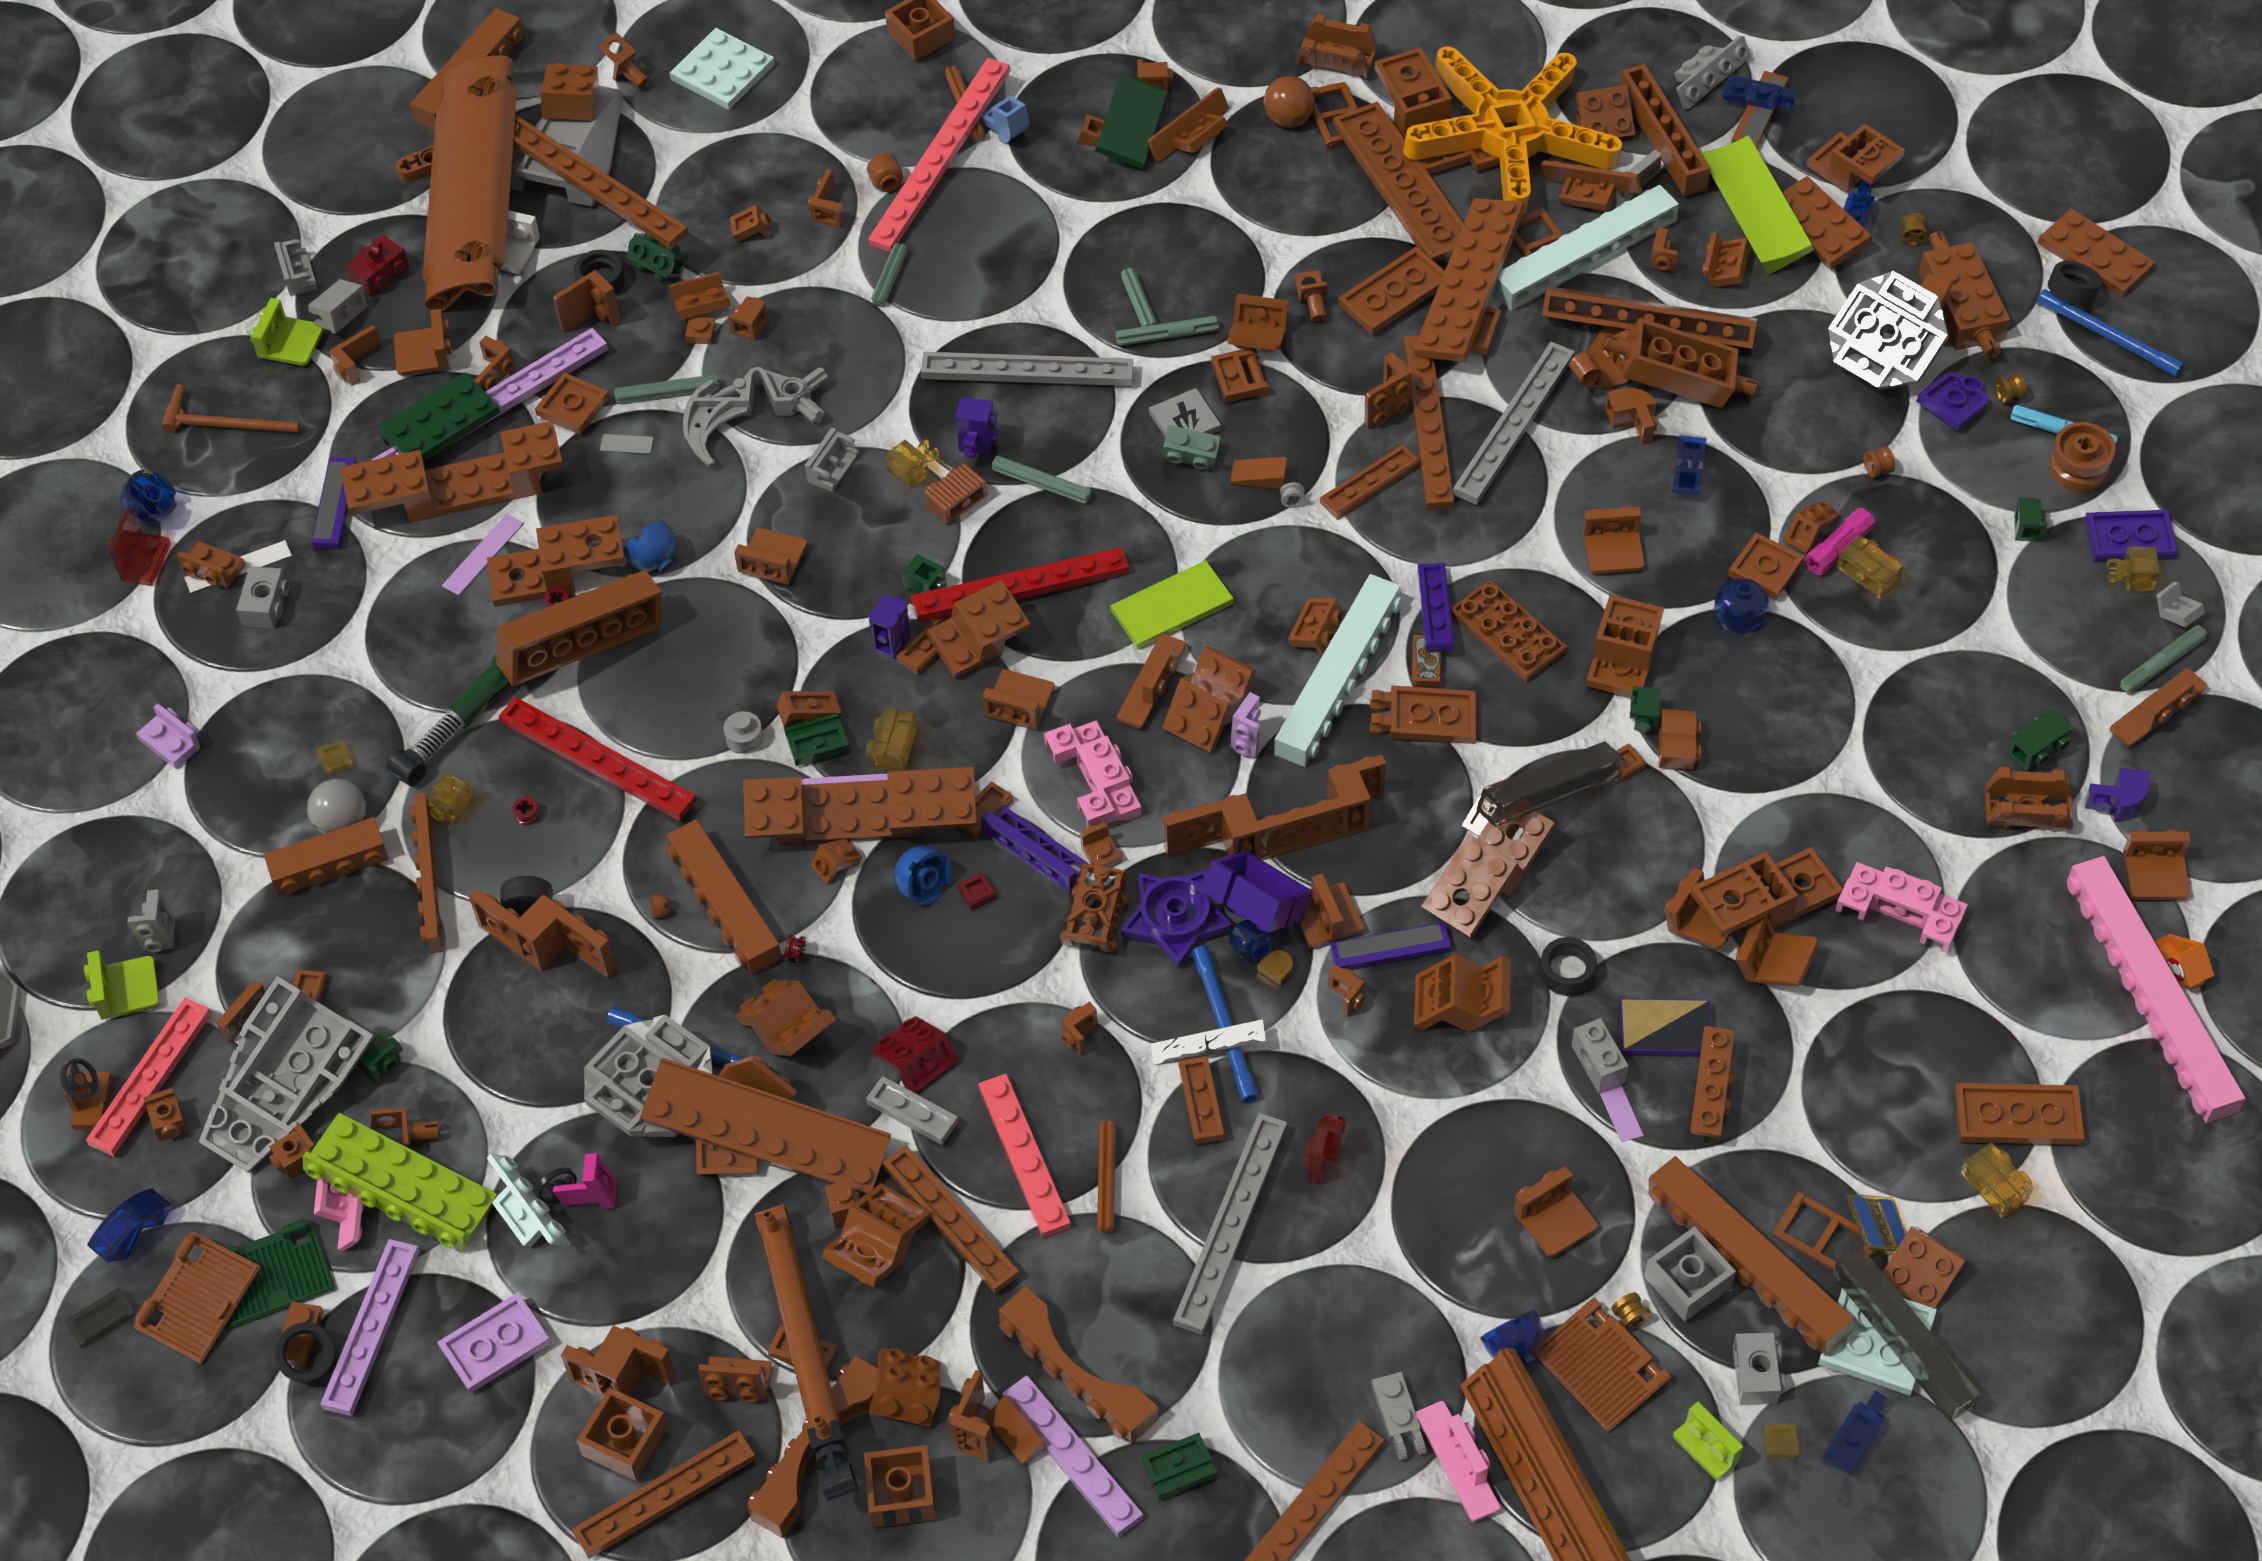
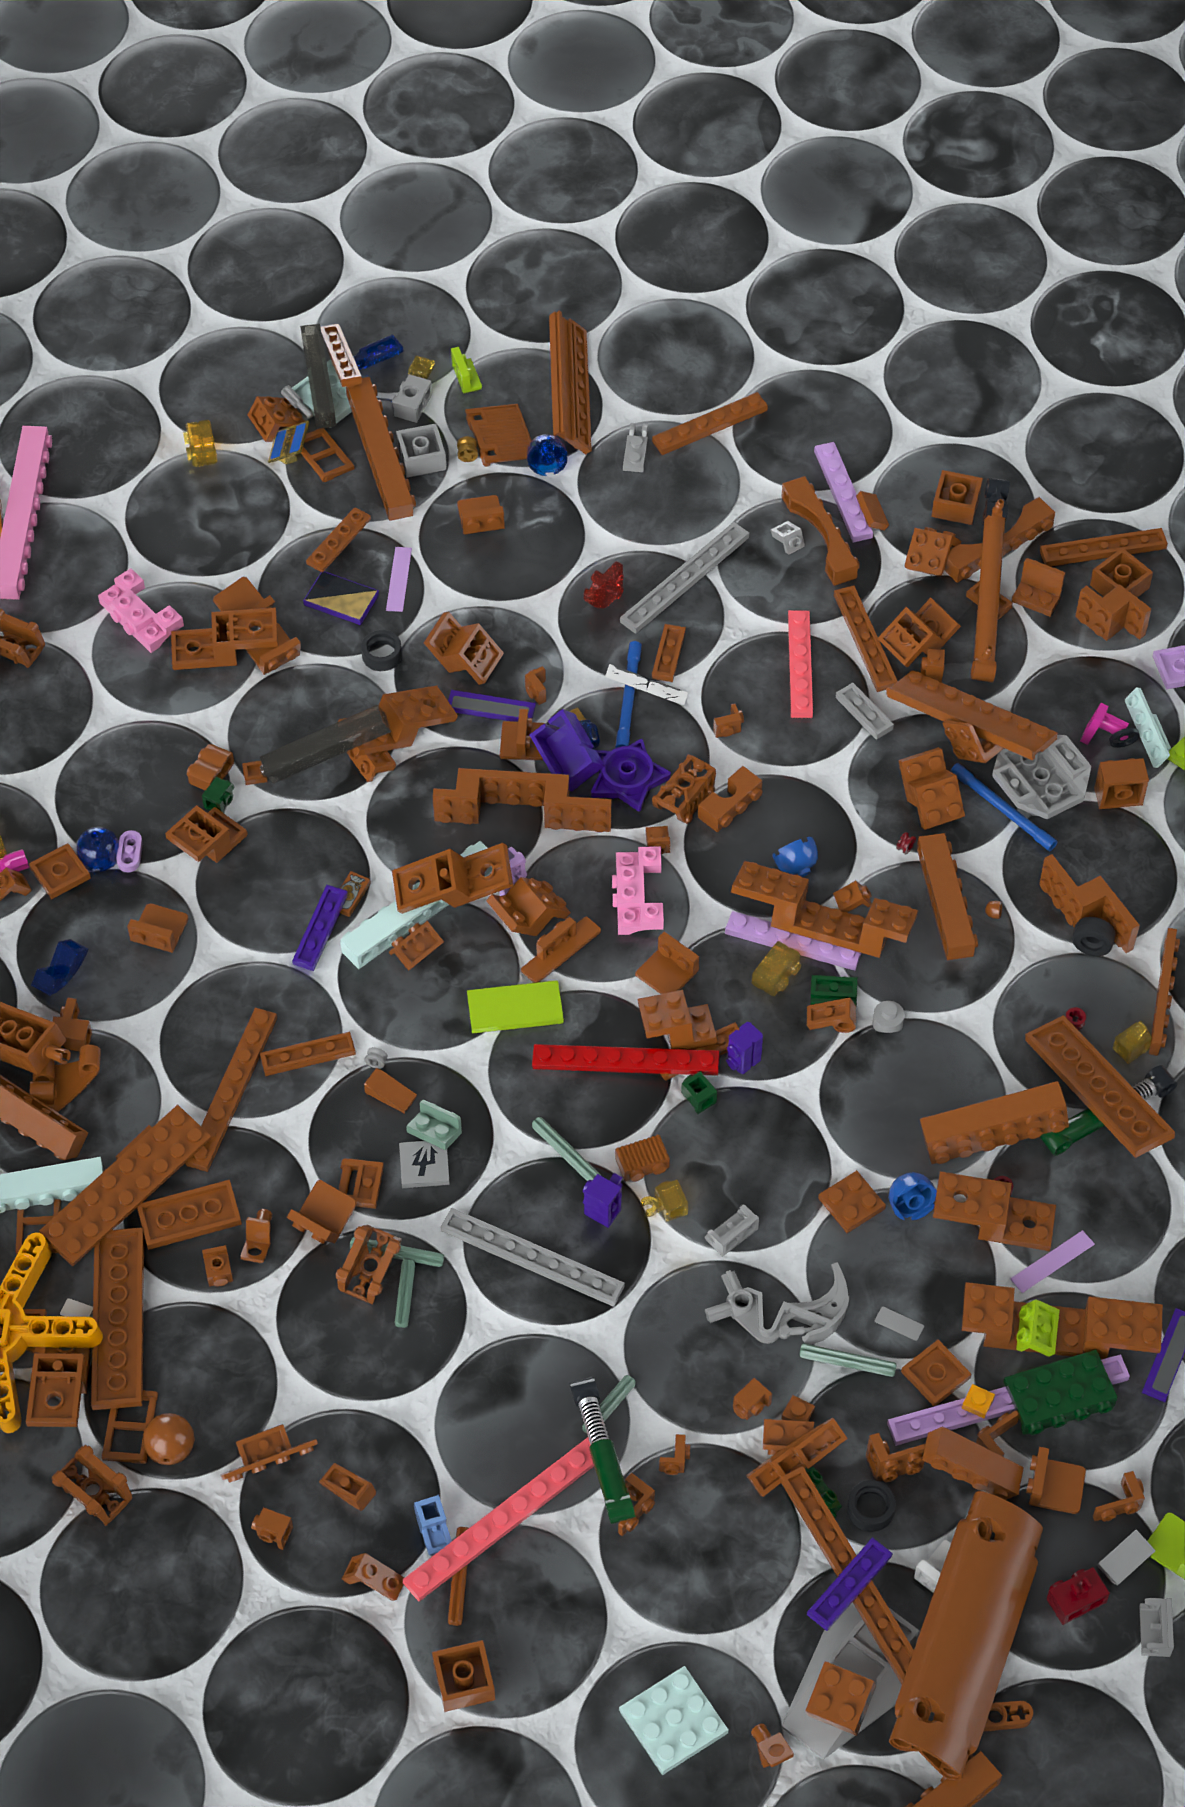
camera: 160 degrees left, 0 degrees up
red plate [498,697,697,821] -> none
dark orange bracket [730,205,773,242] -> none
dark orange bracket [734,528,808,585] -> none
dark orange head [867,154,903,192] -> none
dark red bracket [871,1016,959,1093] -> none
dark orange bracket [948,1370,994,1463] -> none
dark red tile [957,872,997,911] -> none
dark orange tile [960,781,1013,839] -> none
dark purple fence [981,806,1090,893] -> none
dark green tile [1095,73,1167,169] -> none
dark orange axle [1097,1121,1116,1233] -> none
dark green plate [1141,1432,1218,1501] -> none
dark orange bracket [1364,352,1412,429] -> none
dark orange tile [1370,685,1476,744] -> none
bright pink bracket [1416,1401,1500,1522] -> none
dark orange tile [1450,580,1567,683] -> none
light grey plate [1453,342,1575,505] -> none
light grey brick [1571,1018,1628,1094] -> none
dark orange plate [1954,1083,2084,1145] -> none
none -> white sticker [60,1298,93,1317]
none -> lavender plate [117,831,143,872]
none -> dark orange brick [202,1245,233,1286]
none -> light grey axle [281,385,313,418]
none -> plate [319,324,362,387]
none -> dark orange piece [336,1225,402,1305]
none -> dark orange bracket [342,1553,404,1601]
none -> dark orange bracket [392,843,514,914]
none -> dark green piece [570,1376,636,1524]
none -> dark orange bracket [659,1434,690,1475]
none -> dark orange arch [698,766,763,832]
none -> dark orange slope [746,1418,848,1497]
none -> light grey bracket [771,521,805,555]
none -> dark purple tile [807,1537,893,1631]
none -> dark orange plate [818,1170,886,1233]
none -> dark orange brick [922,1426,1024,1500]
none -> light orange plate [961,1384,995,1419]
none -> lime bracket [1016,1299,1060,1357]
none -> dark orange plate [1025,1015,1175,1158]
none -> dark orange brick [1094,758,1149,809]

